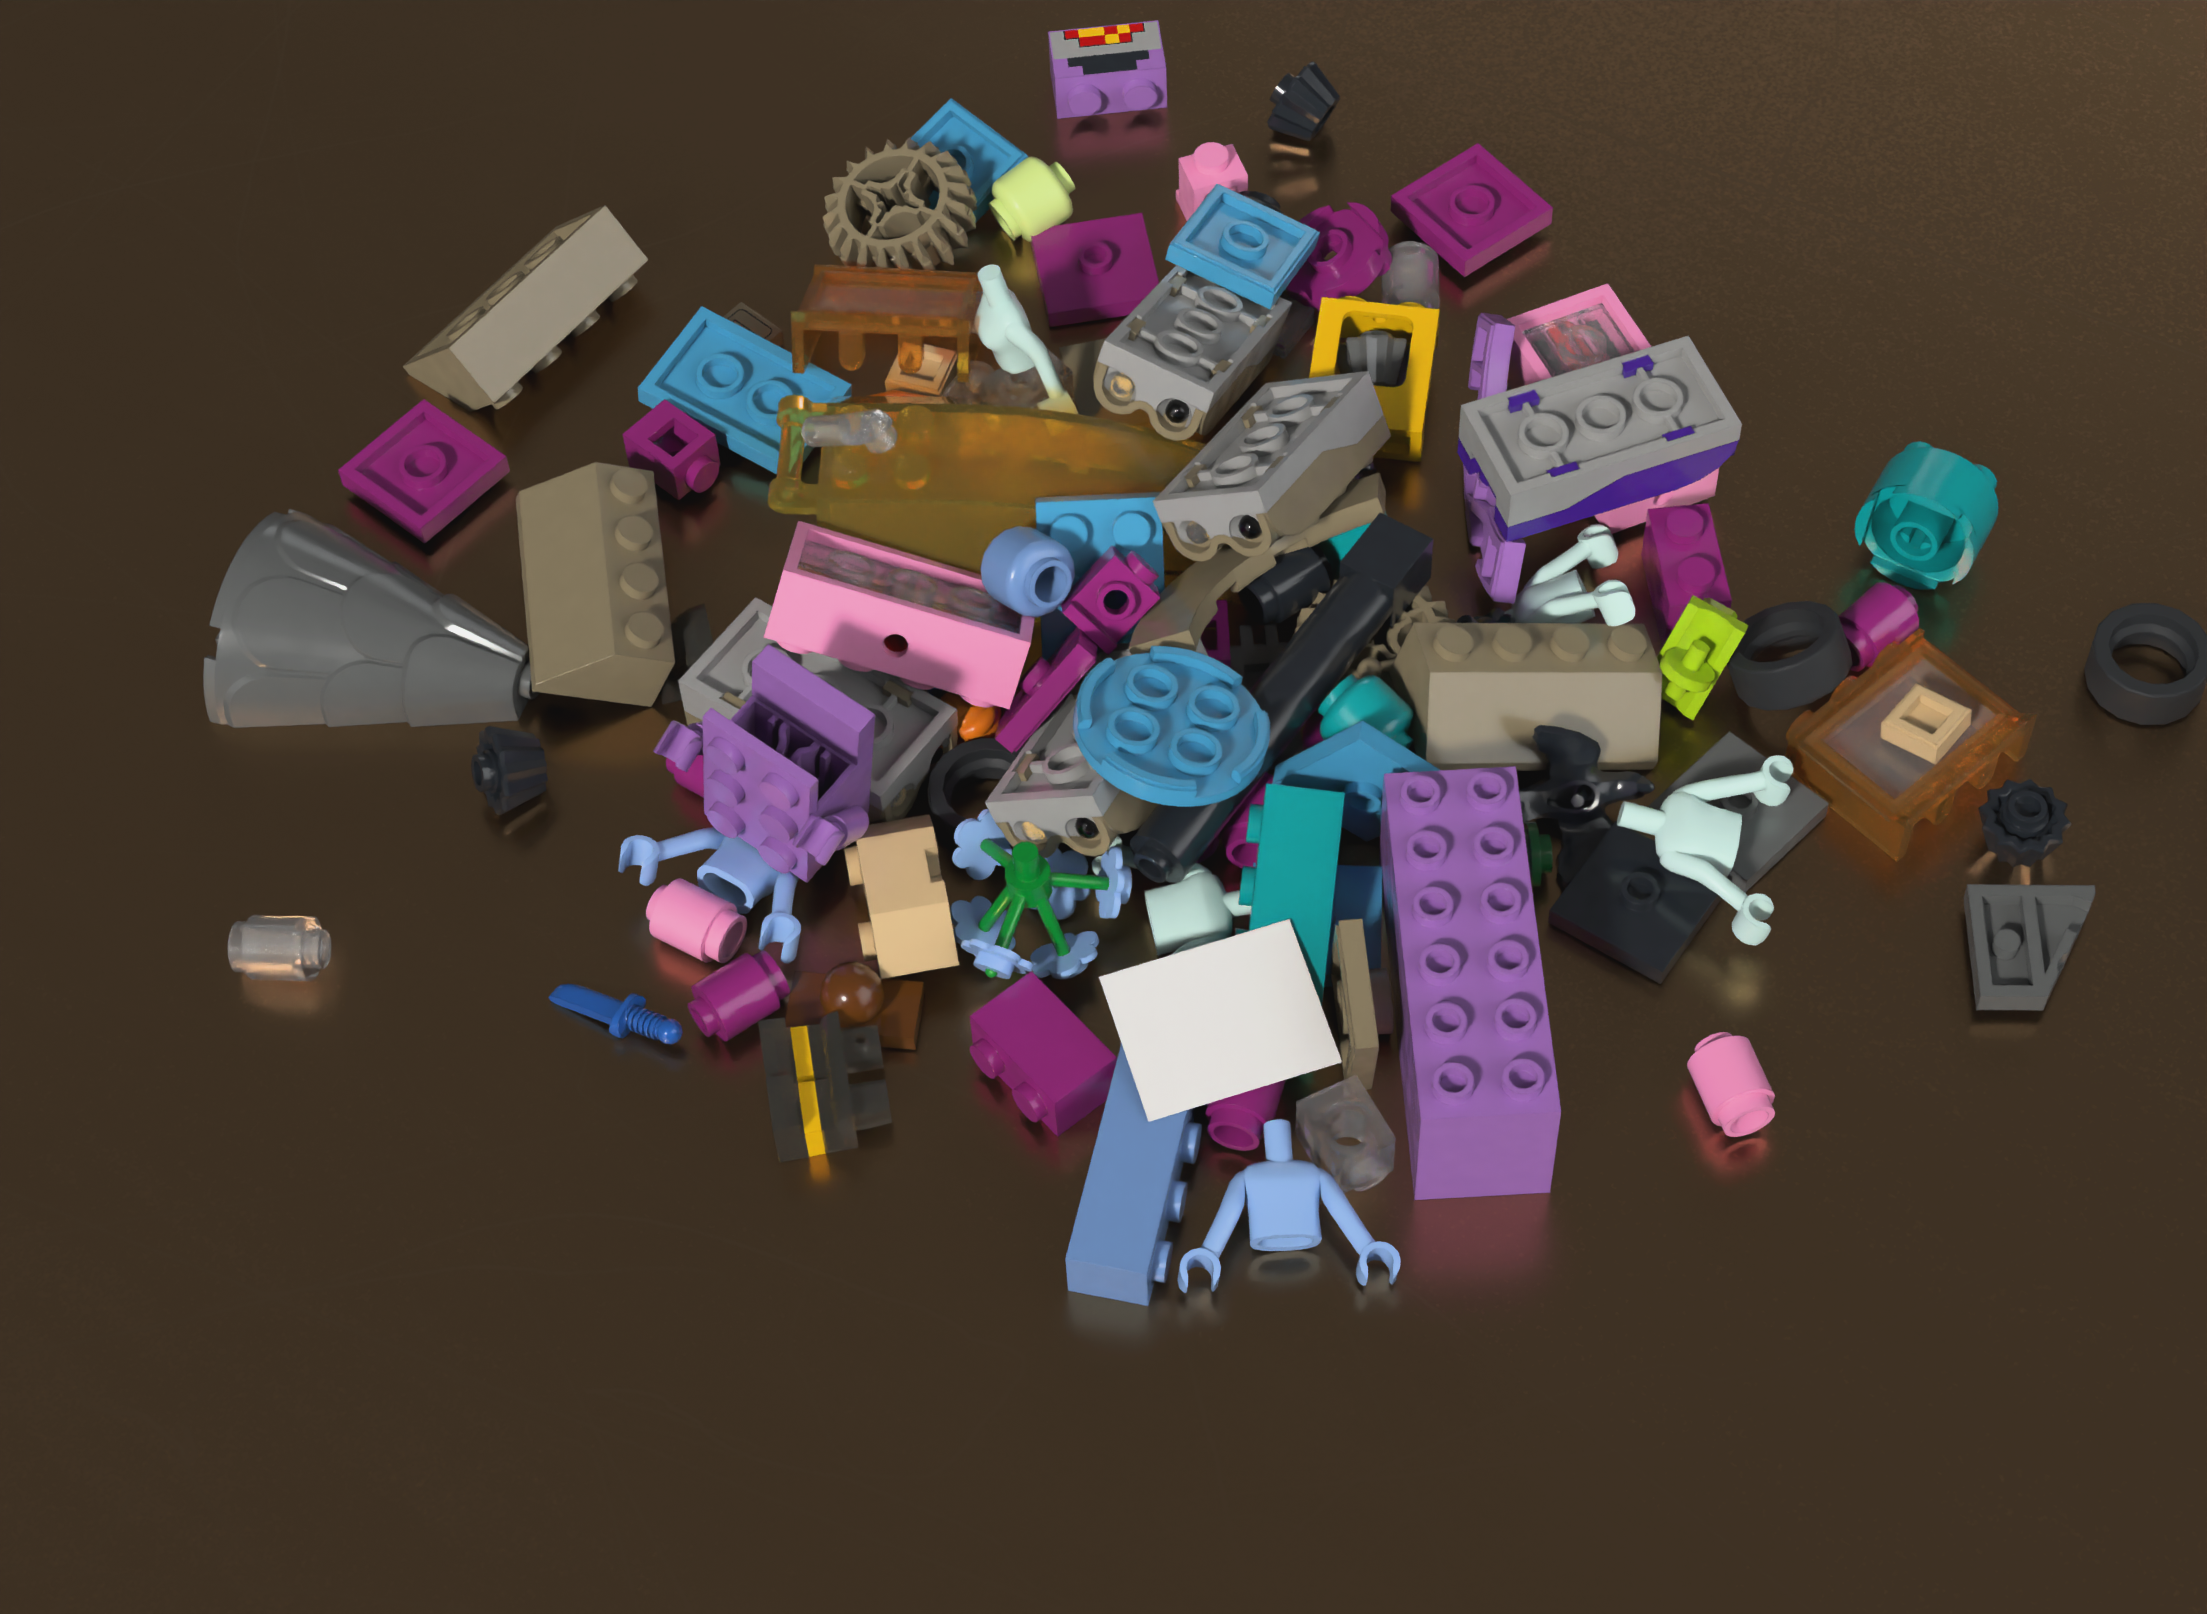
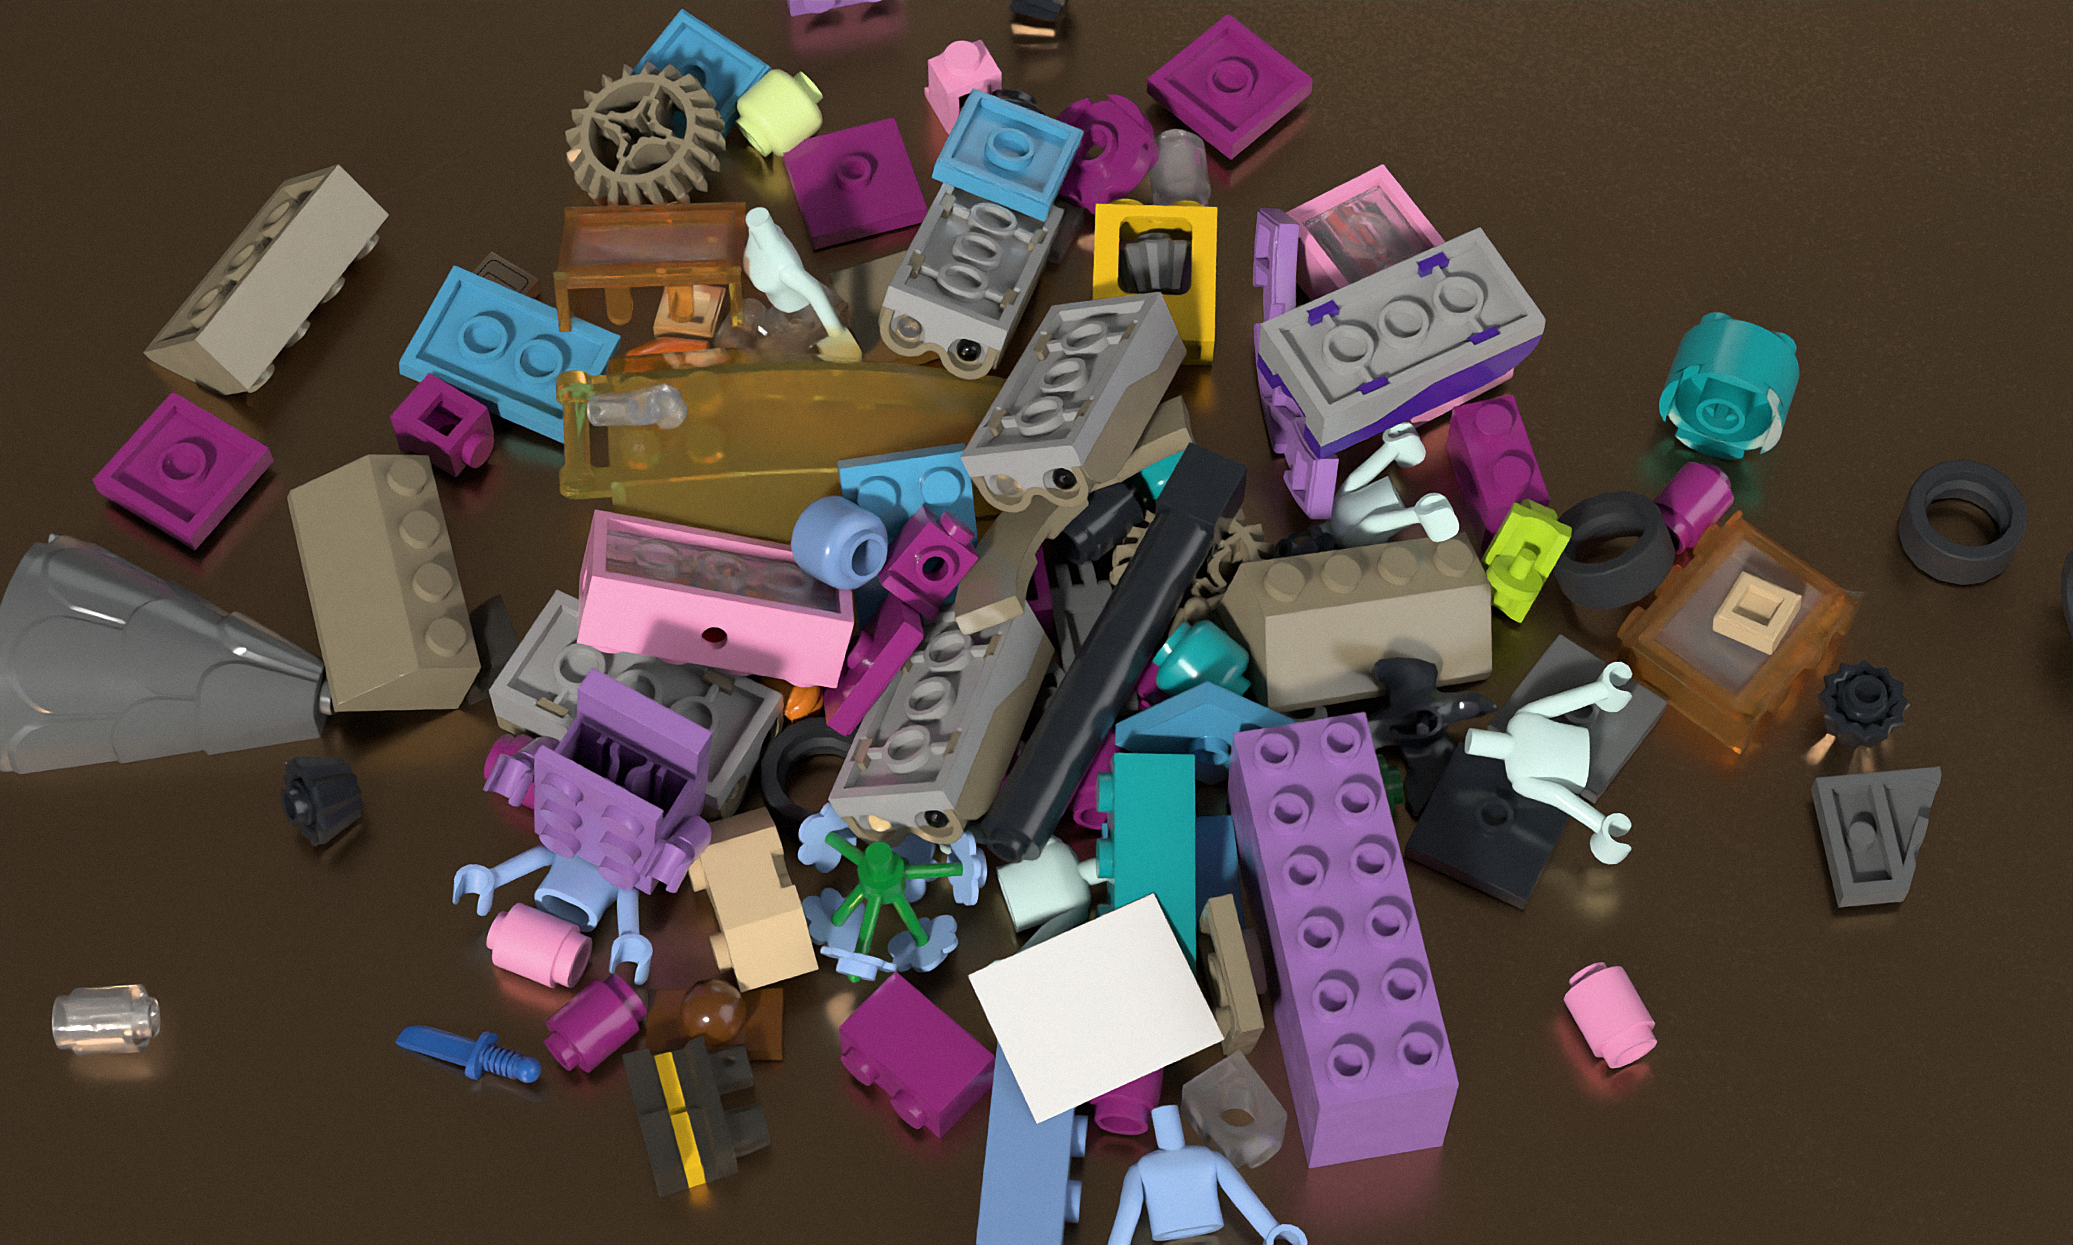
camera: 10 degrees left, 5 degrees up
dark azure tile [1073,646,1271,807] -> none

